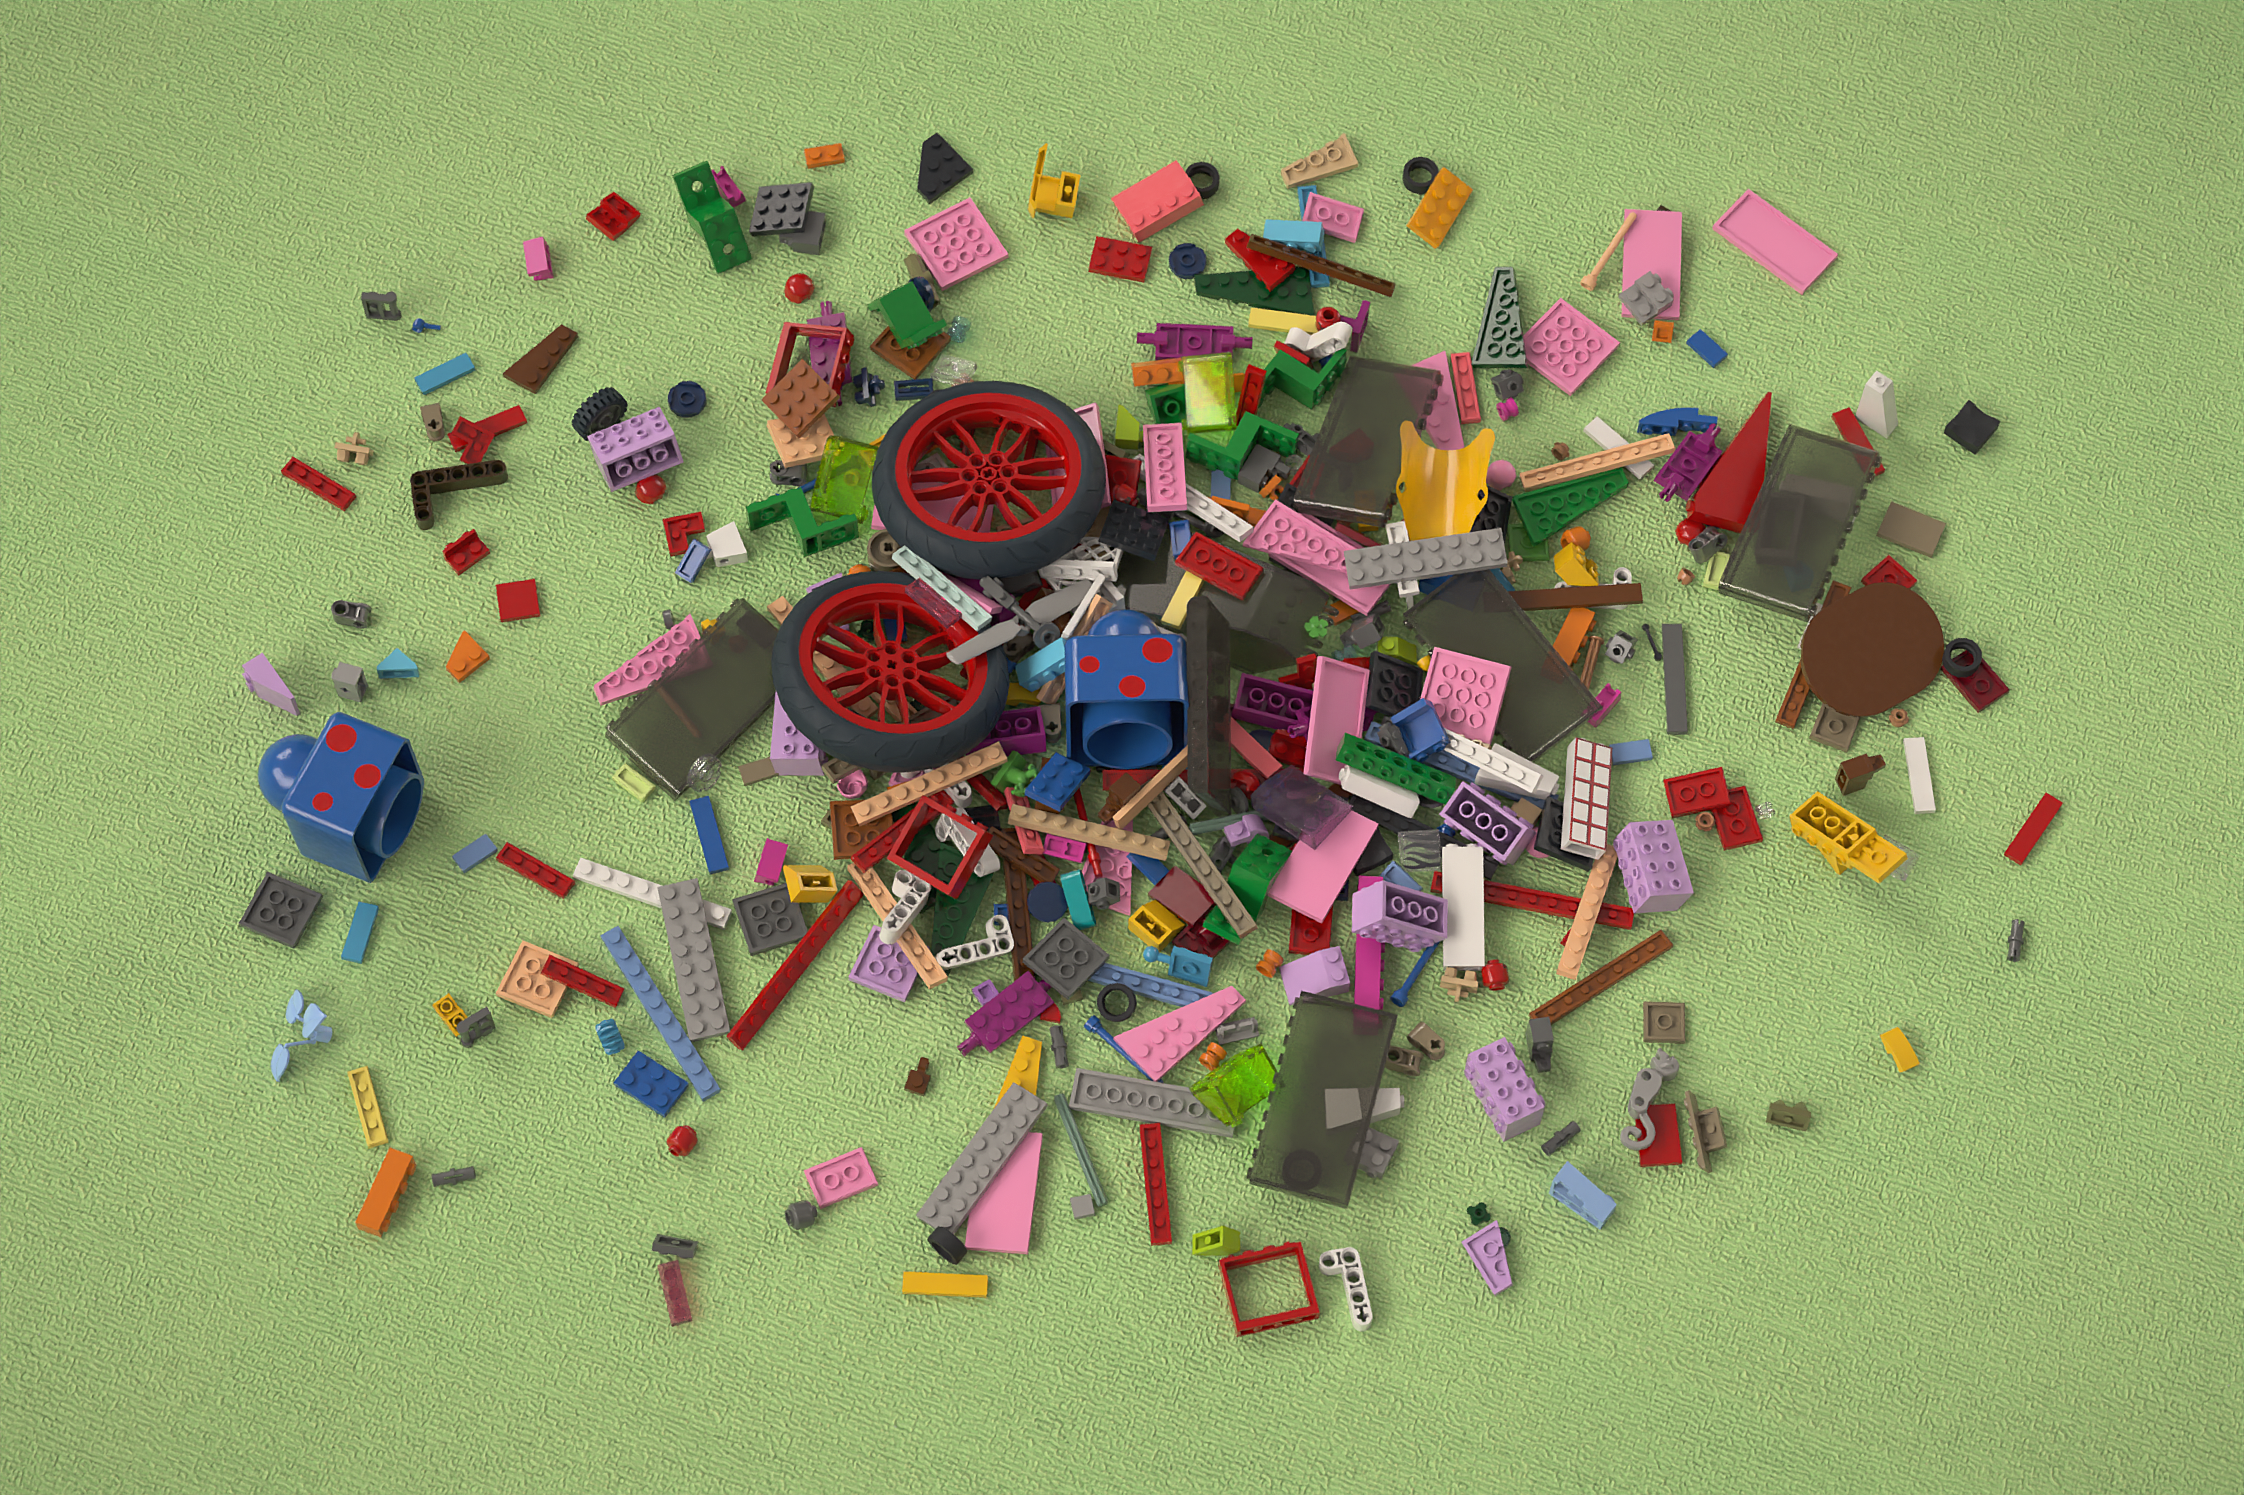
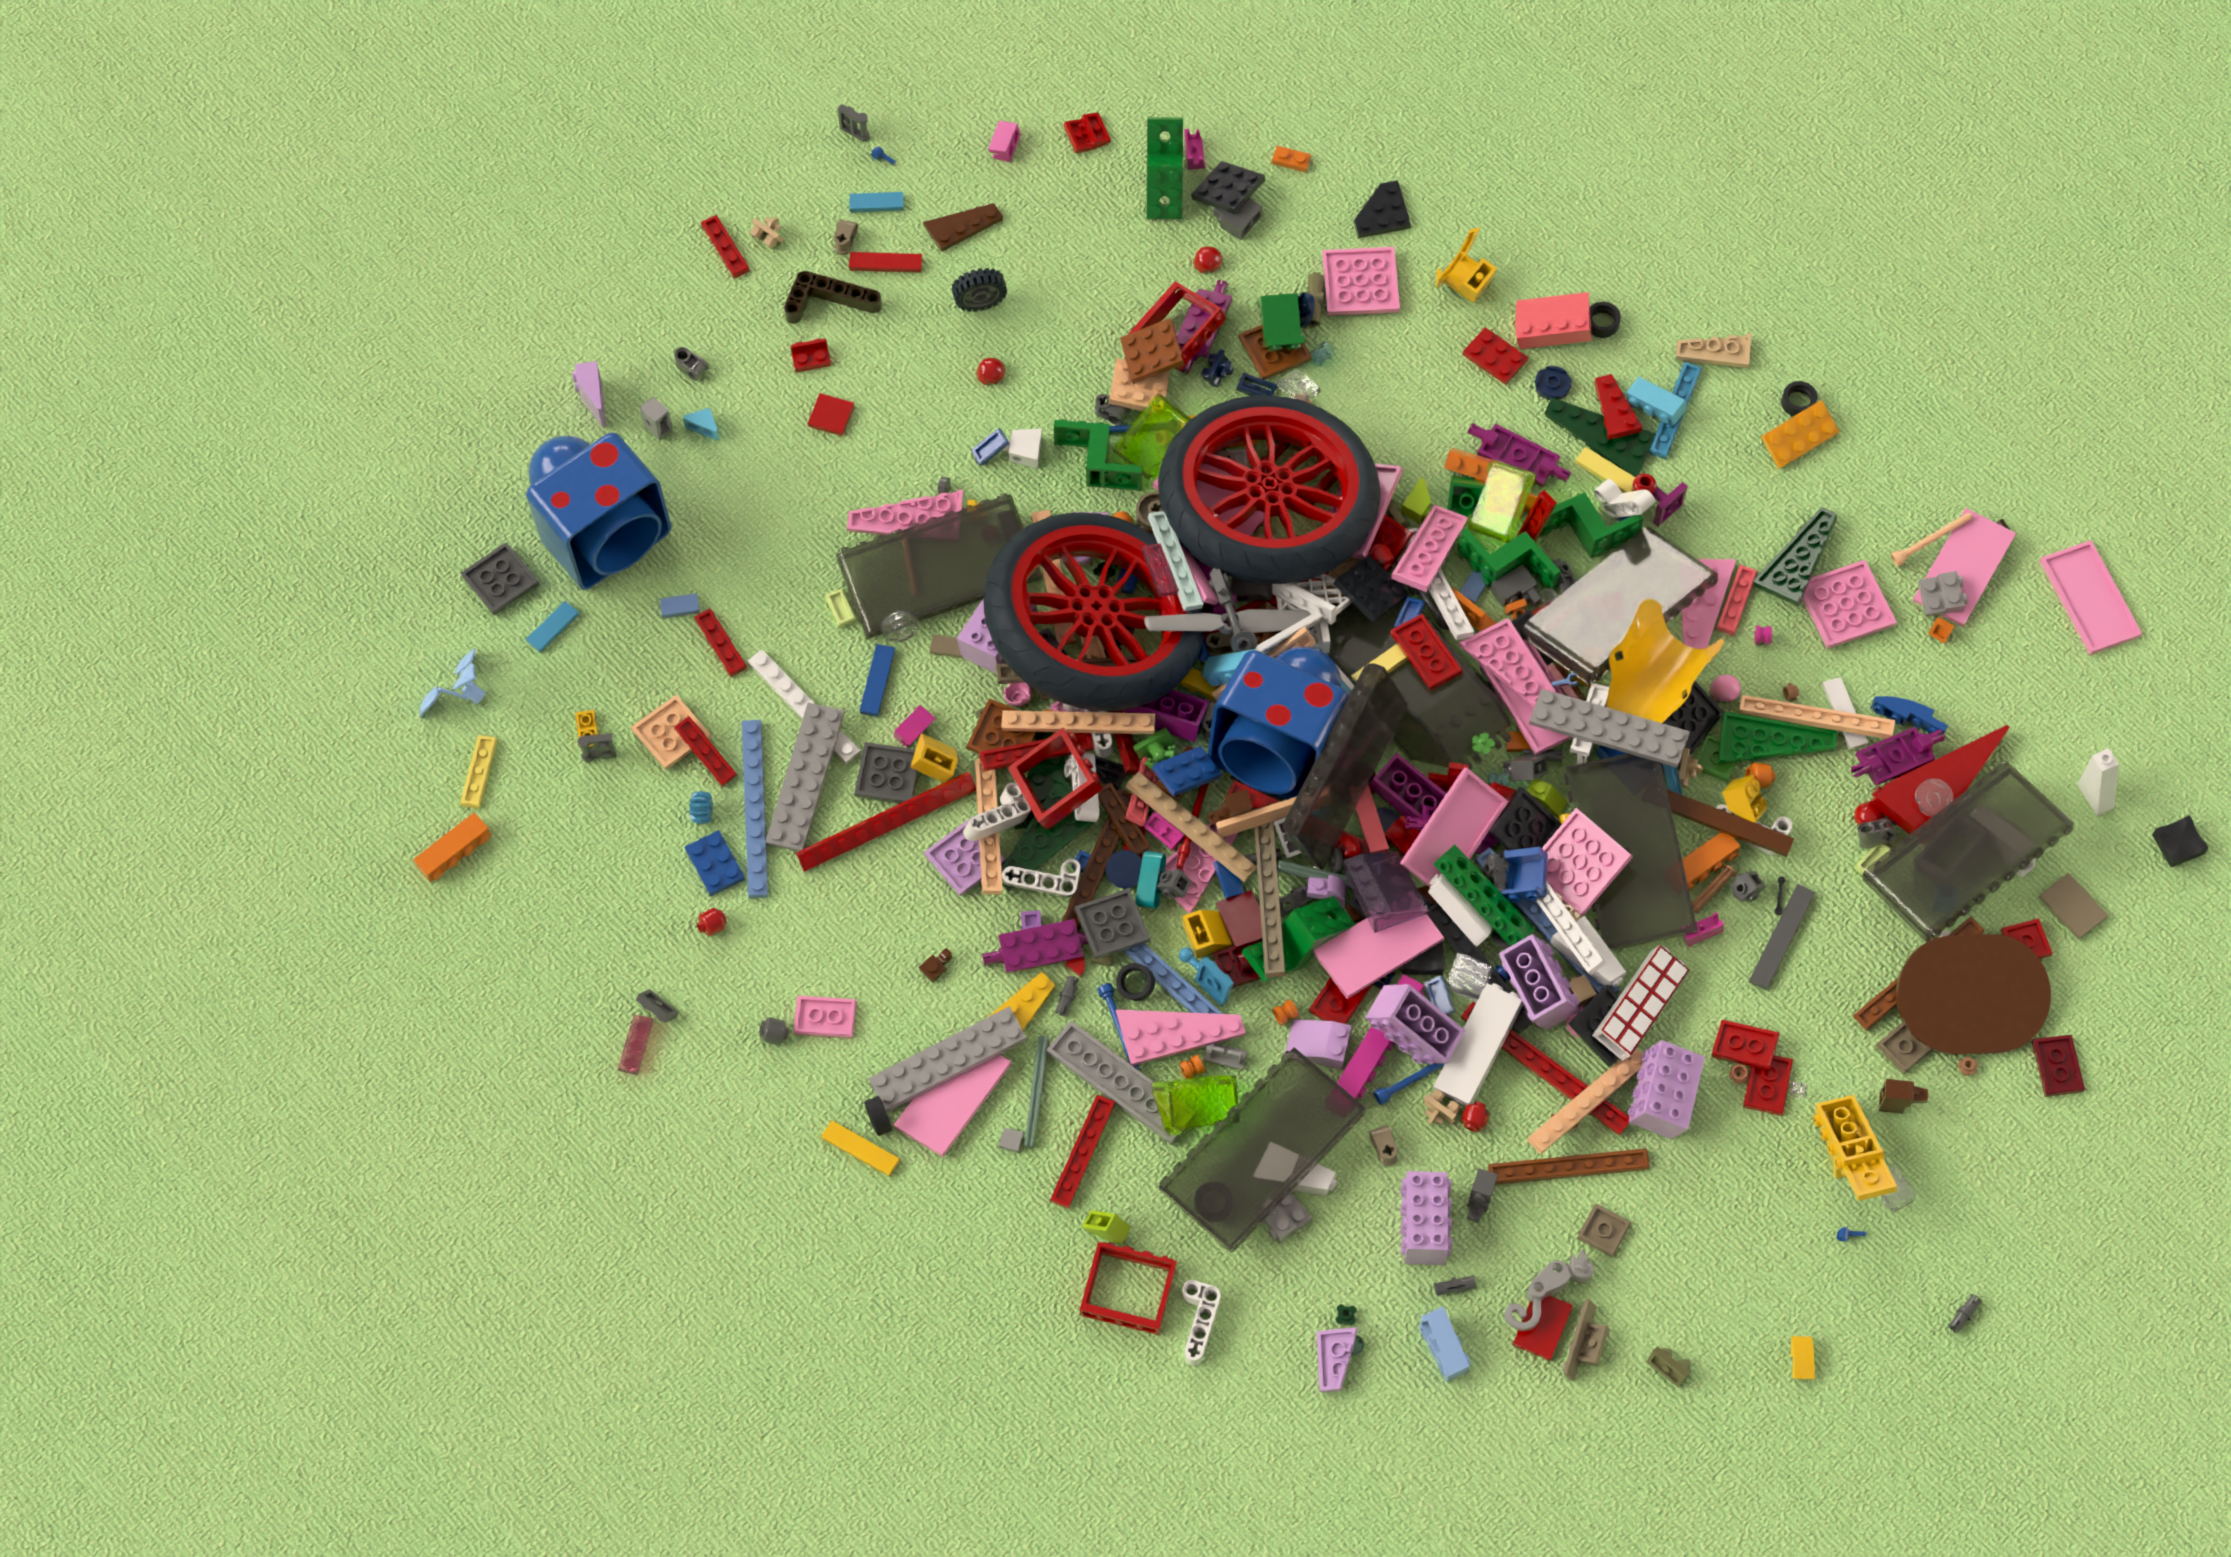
camera: 30 degrees right, 0 degrees up
dark grey pin [432,1166,476,1187] -> none
orange wing [446,630,490,683] -> none
red plate [451,416,495,464] -> none
lavender brick [587,407,683,492] -> none
red plate [663,512,705,557] -> none
dark blue tile [668,381,706,418] -> none
reddish brown tile [1246,234,1396,297] -> none
red tile [1273,341,1314,370] -> none
bright pink tile [1302,192,1364,243] -> none
dark tan piece [1382,1046,1424,1076] -> none
dark grey brick [1491,369,1524,400] -> none
medium blue tile [1609,739,1653,765] -> none
nougat hinge [1677,568,1695,585] -> none
blue tile [1686,329,1728,368] -> none
red tile [1831,407,1885,480] -> none
white tile [1903,737,1936,814] -> none
black tyre [1942,638,1982,677] -> none
red tile [2004,792,2063,866] -> none
none -> medium blue hand [1552,673,1578,687]
none -> blue hand [1837,1227,1866,1242]
none -> clear tile [1915,778,1954,817]

